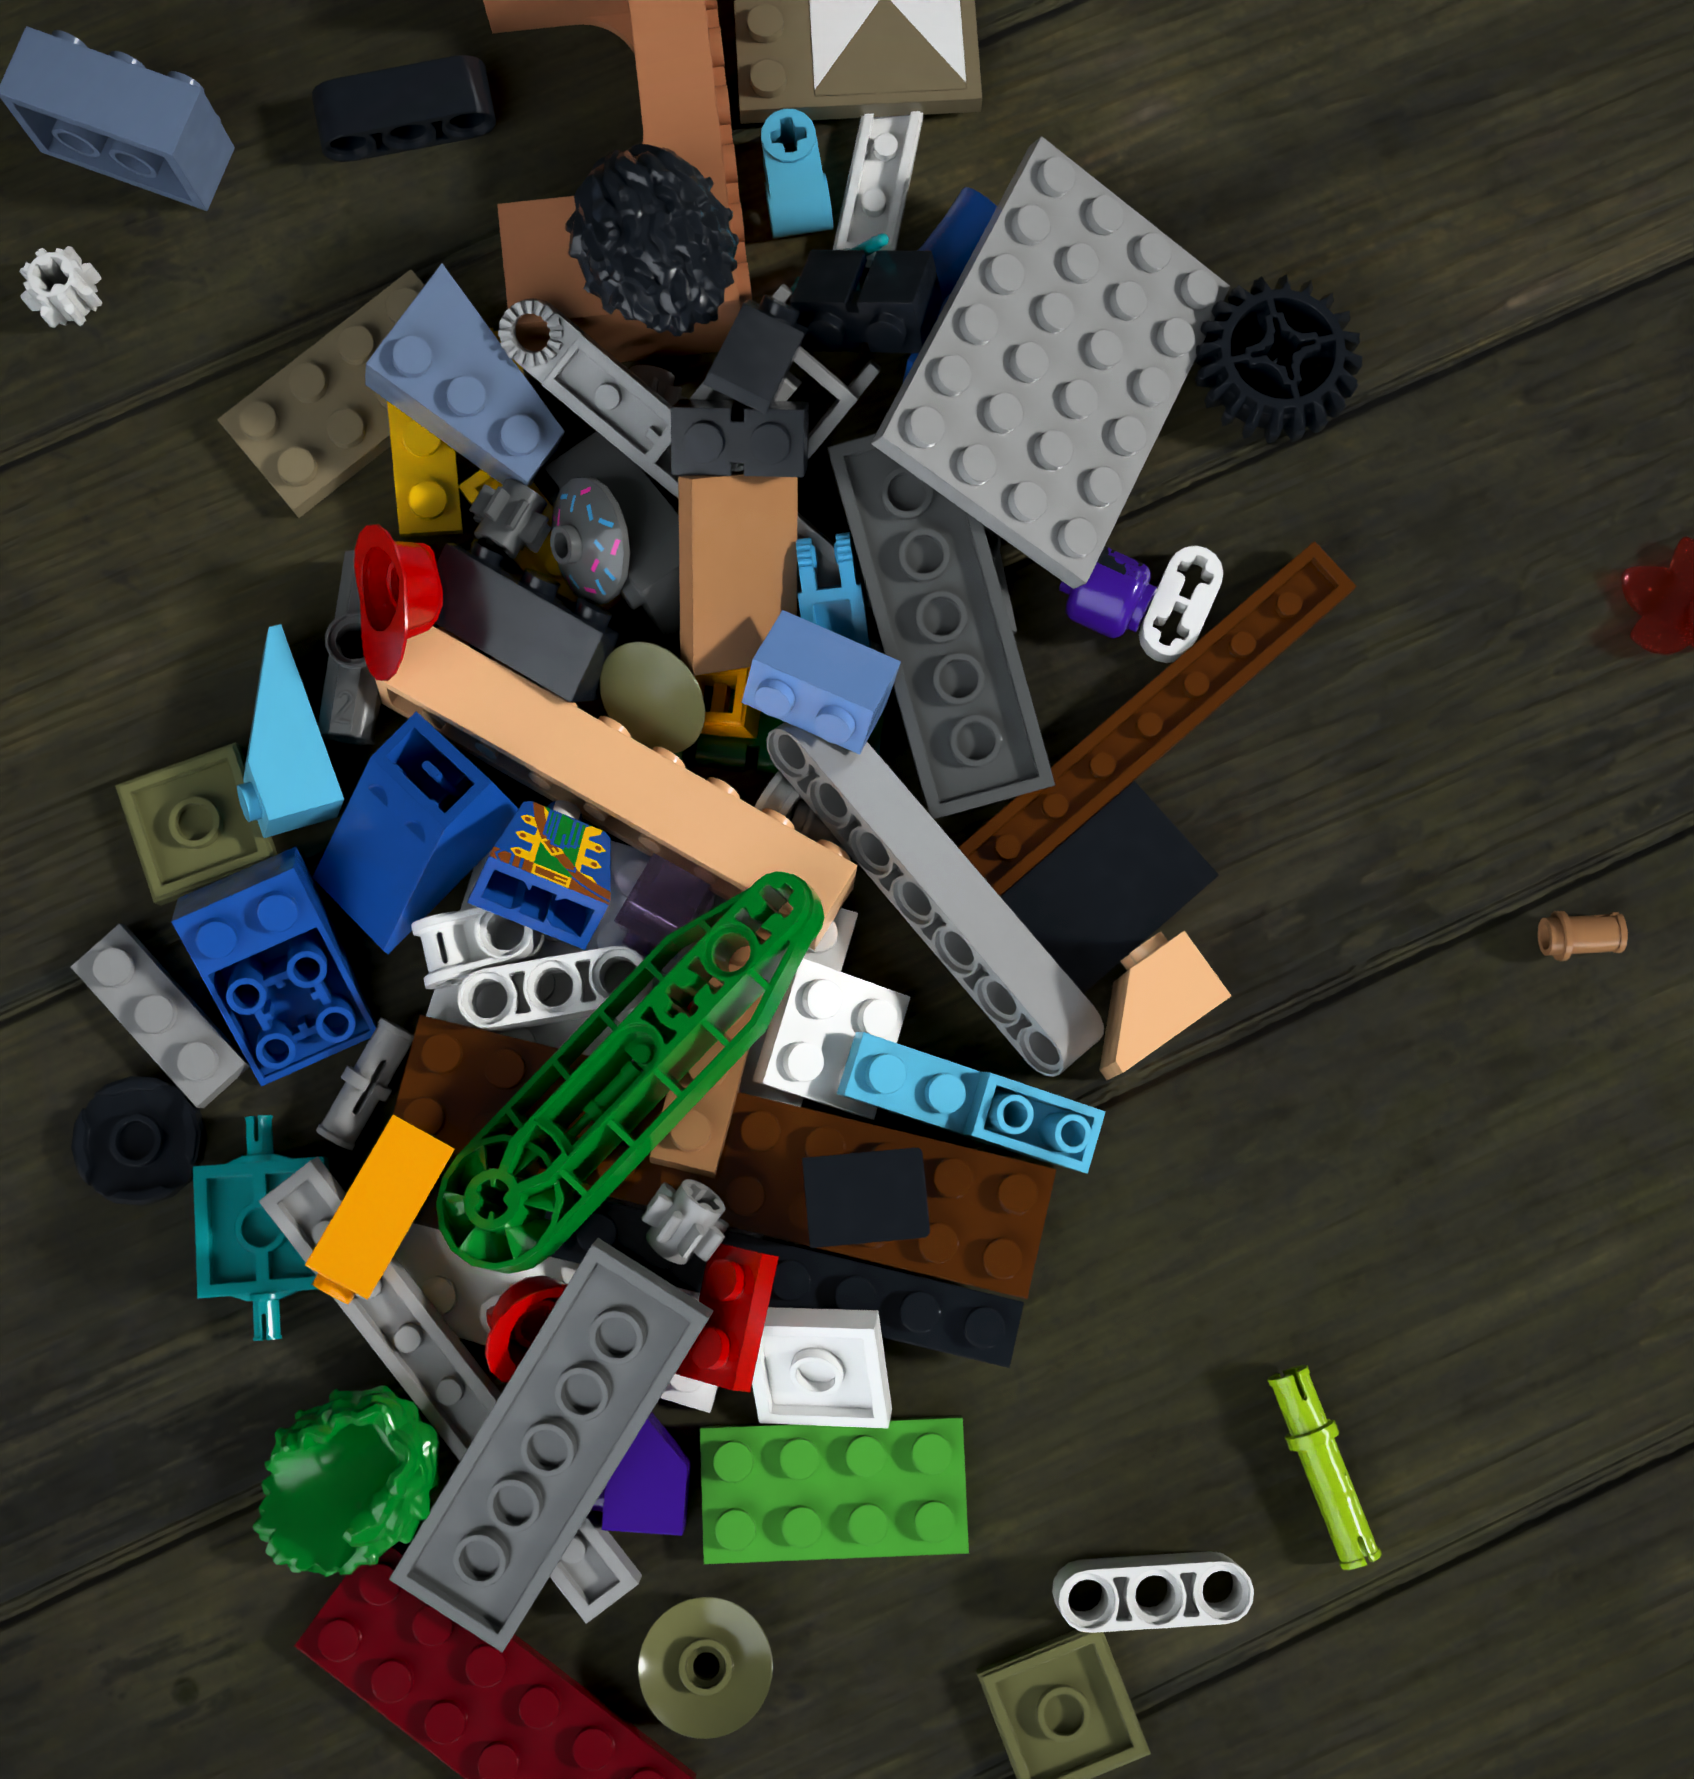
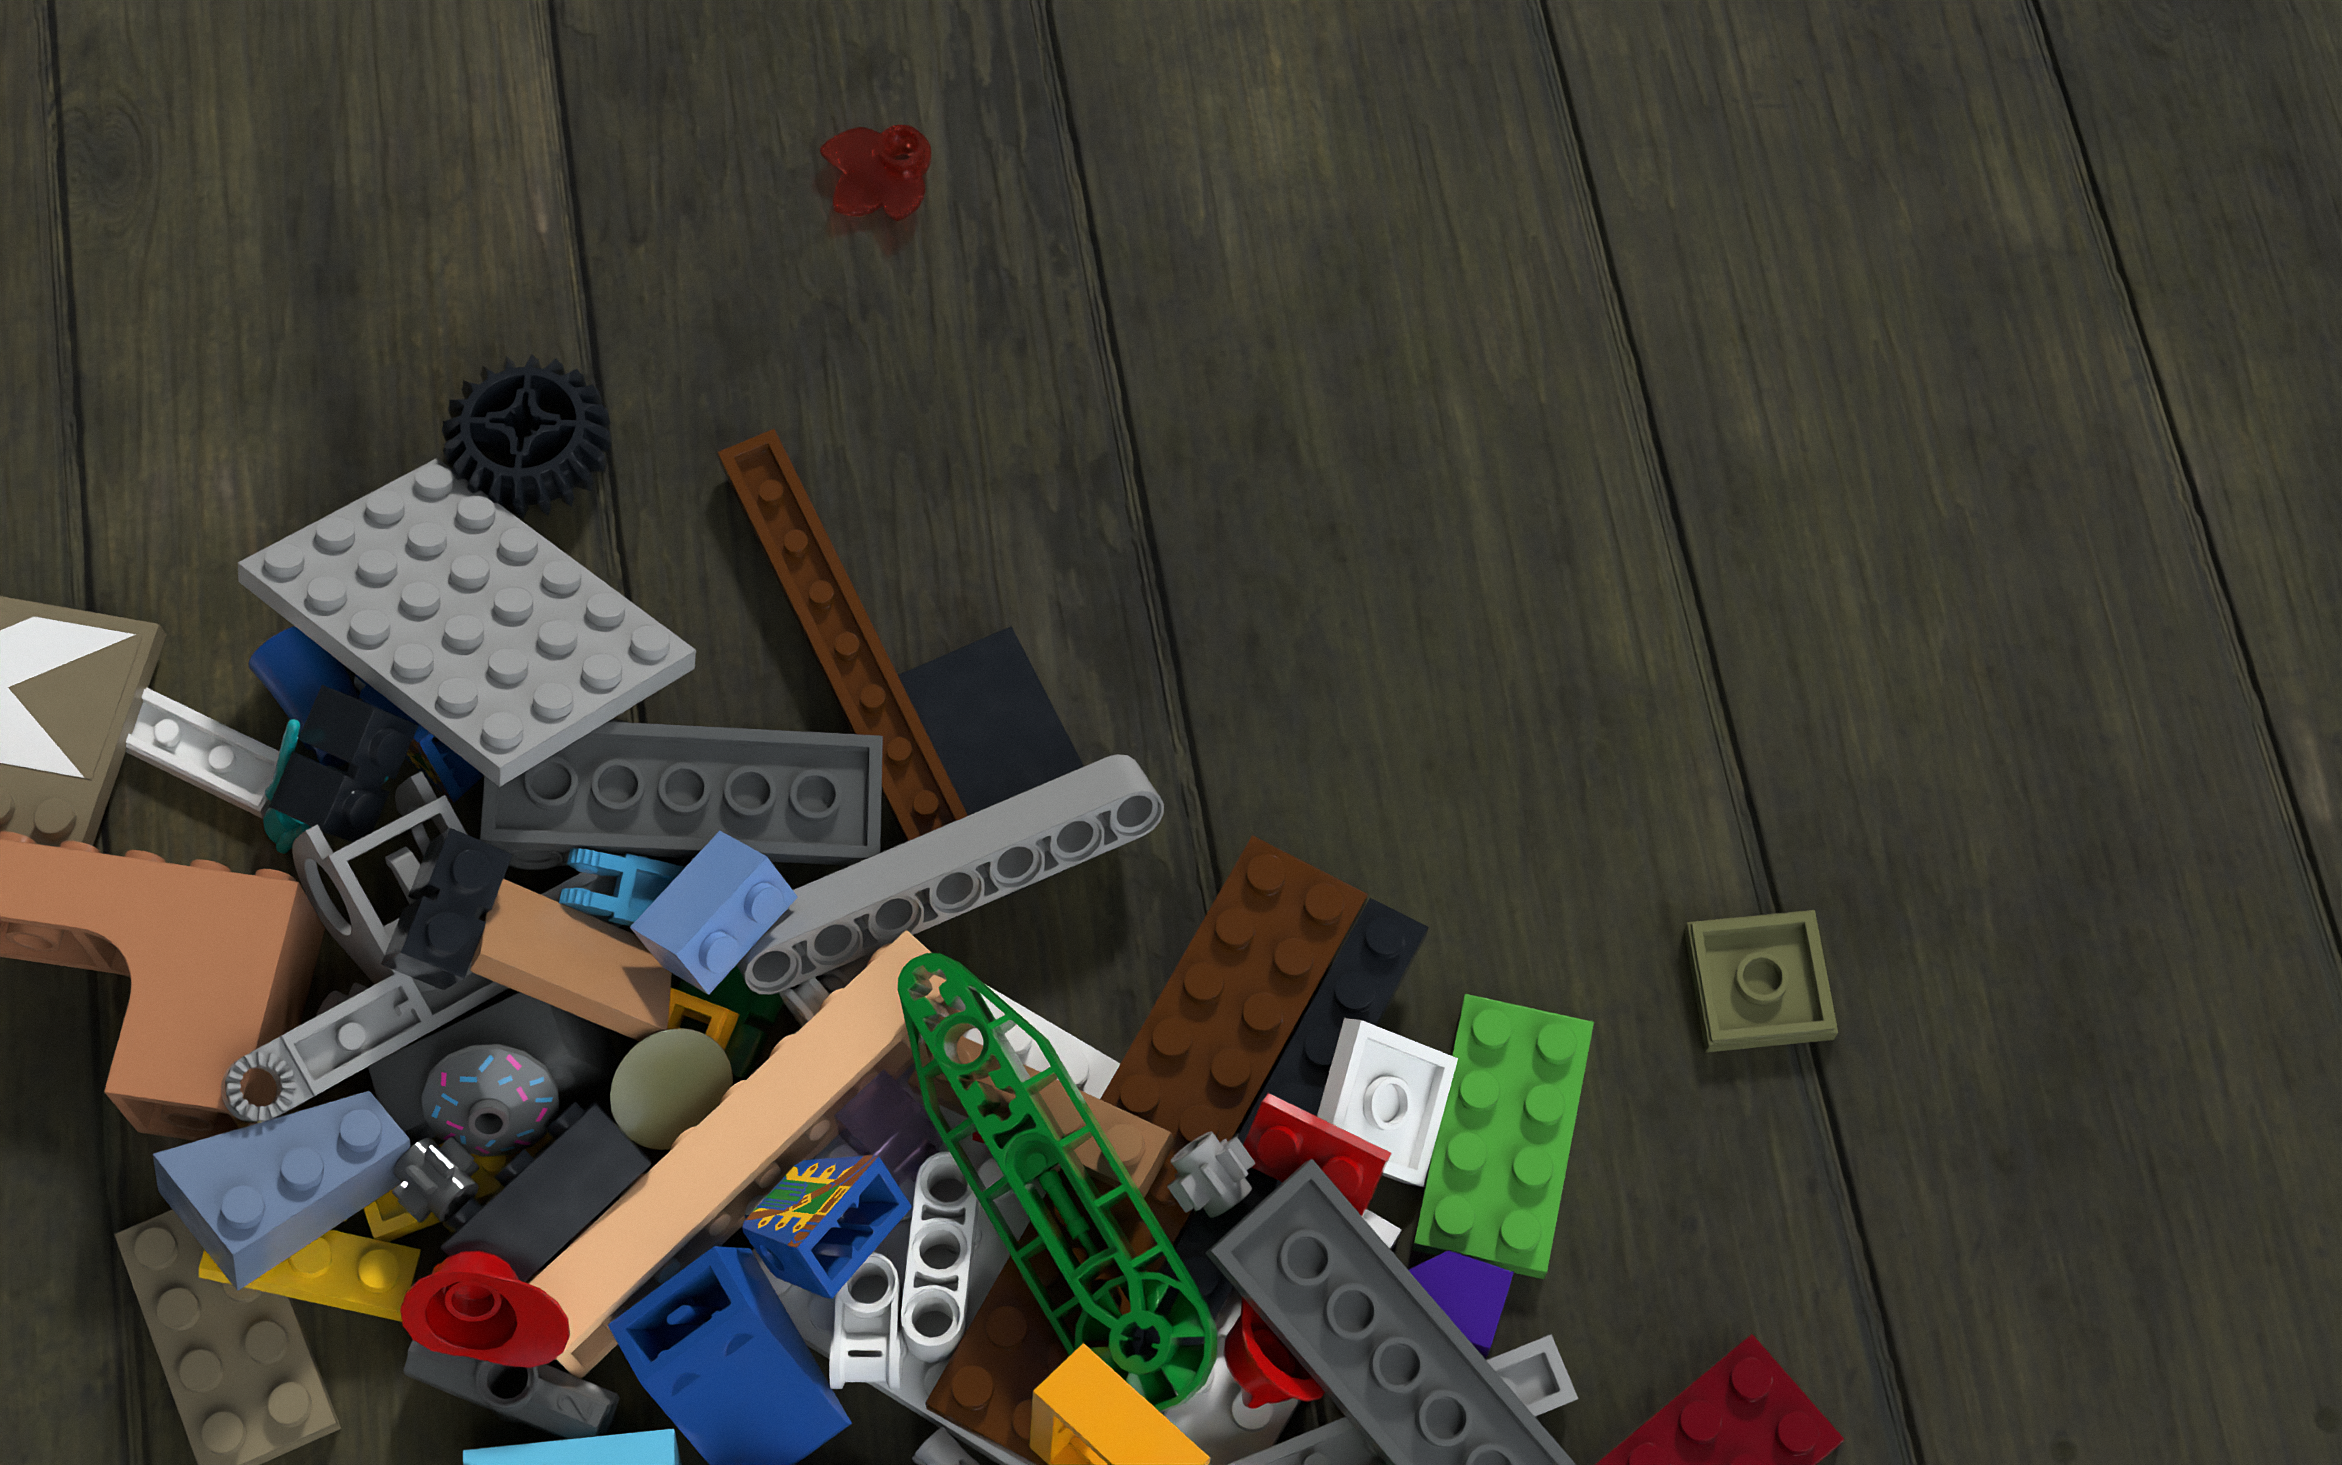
camera: 75 degrees left, 15 degrees down
black hair [565,143,739,337] -> none
olive dish [638,1597,773,1739] -> none
black slope [703,295,809,414] -> none
white plate [752,958,910,1120] -> none
medium azure piece [761,109,833,239] -> none
black piece [802,1147,930,1248] -> none
medium azure slope [837,1032,1106,1174] -> none
white beam [1052,1551,1254,1633] -> none
dark purple head [1059,546,1158,638] -> none
light nougat slope [1099,931,1231,1080] -> none
white beam [1139,546,1223,663] -> none
lime pin [1267,1365,1382,1570] -> none
medium nougat pin [1538,910,1628,961] -> none

